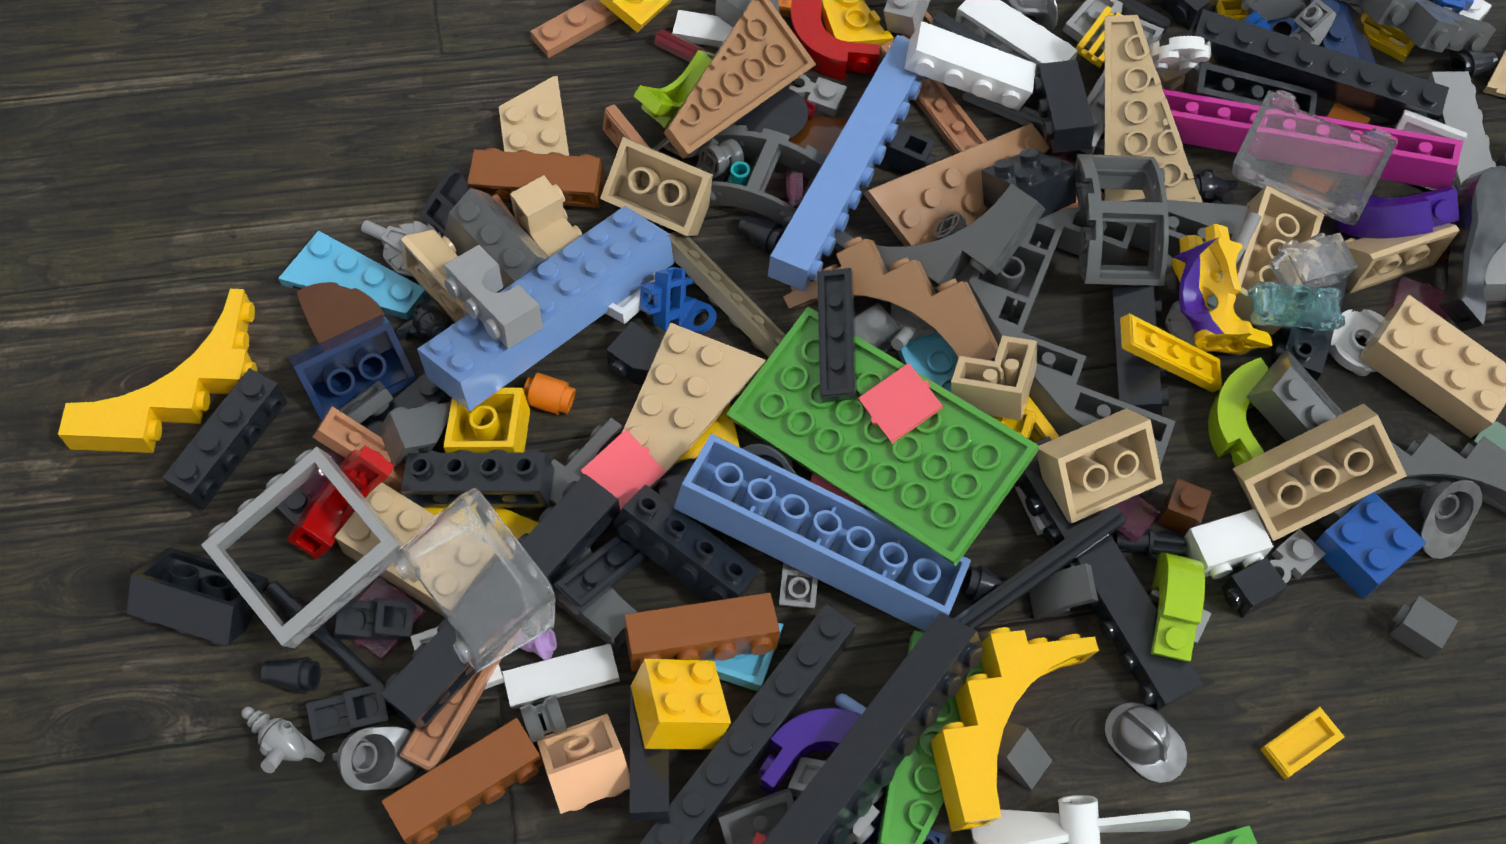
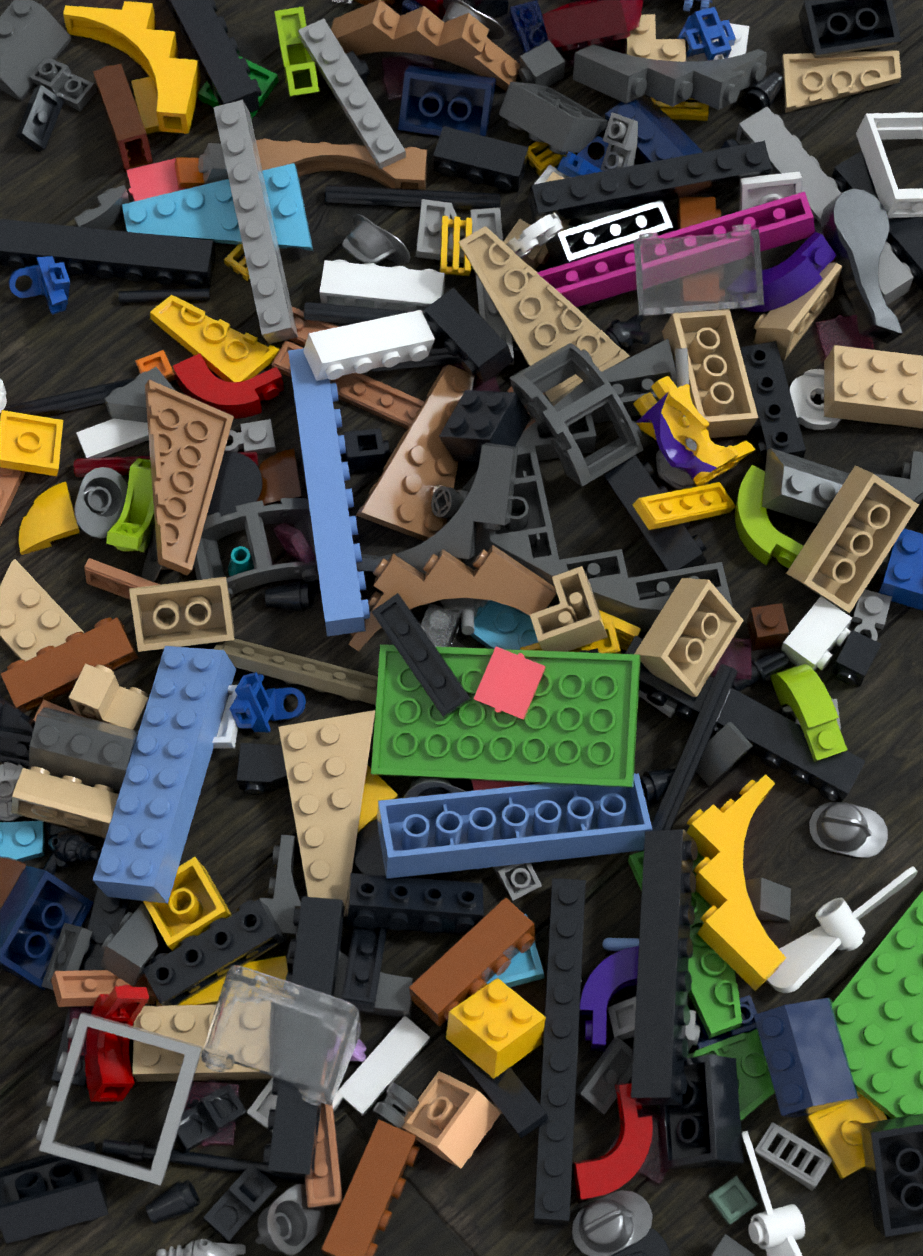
camera: 30 degrees left, 5 degrees up
light grey arch [444,245,543,349] -> none
orange brick [523,373,576,415] -> none
coral piece [580,429,666,510] -> none
dark grey wheel [699,139,744,178] -> none
clear light blue piece [1247,282,1346,331] -> none
clear brick [1269,233,1358,297] -> none
none -> yellow brick [19,481,80,555]
none -> dark grey piece [74,467,128,539]

